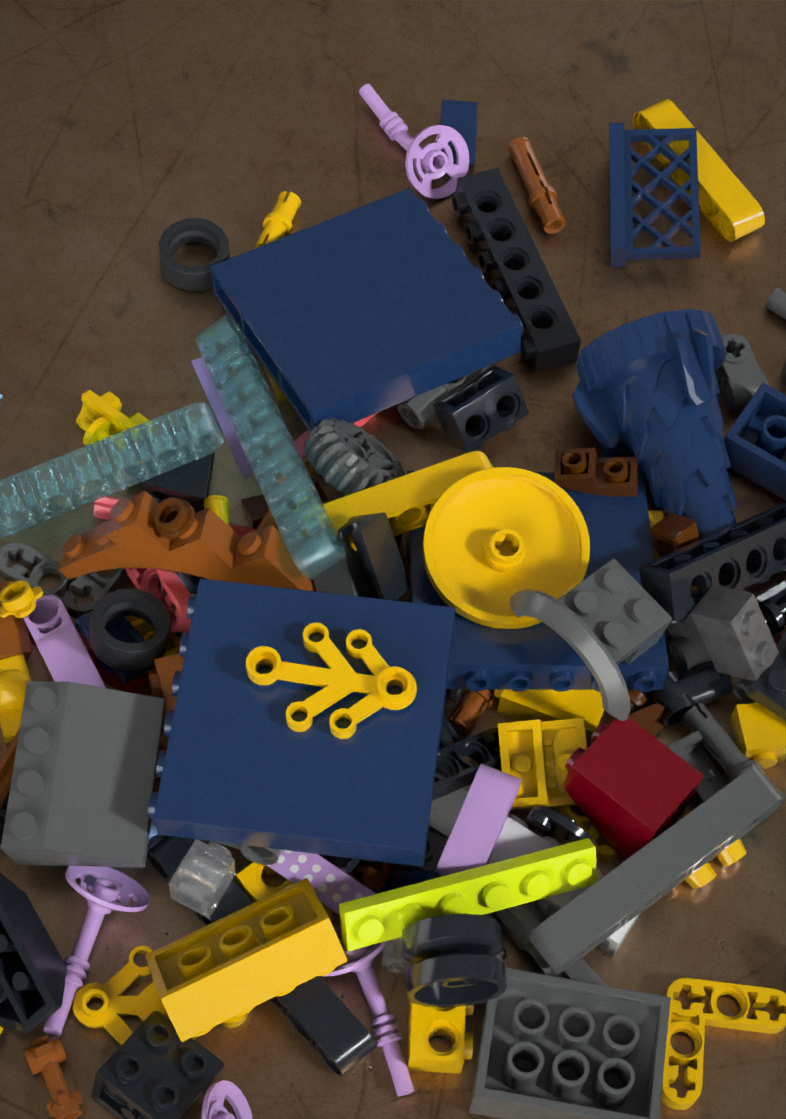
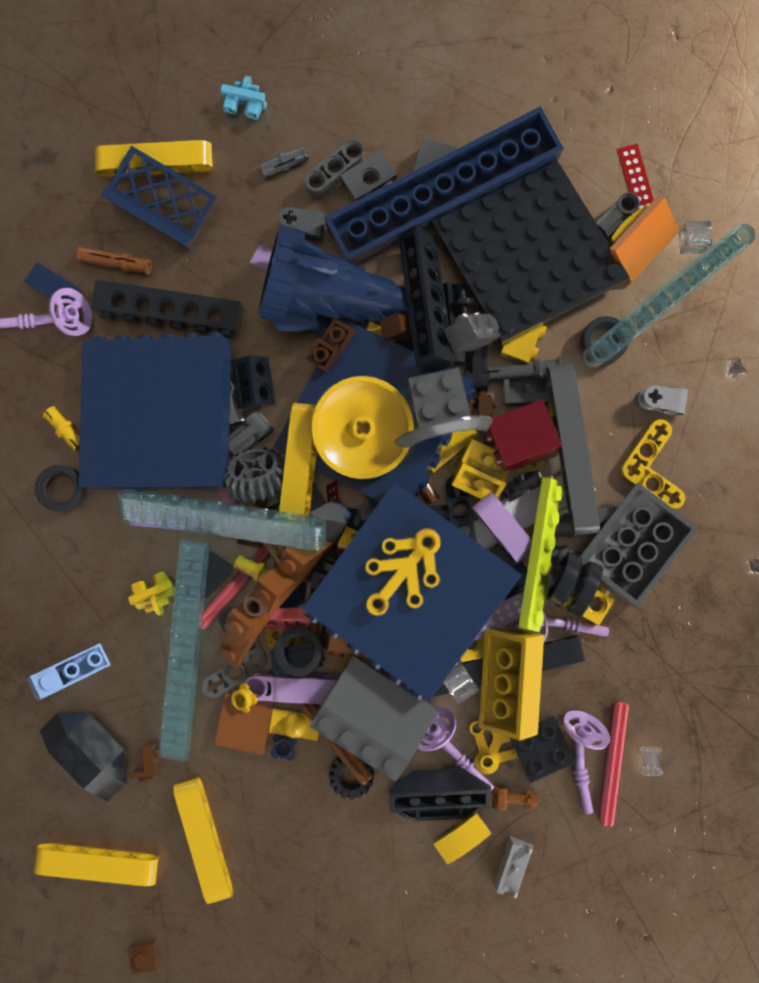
camera: 55 degrees left, 25 degrees up
black hinge [337,512,411,601] -> none
none -> dark grey piece [229,410,274,457]

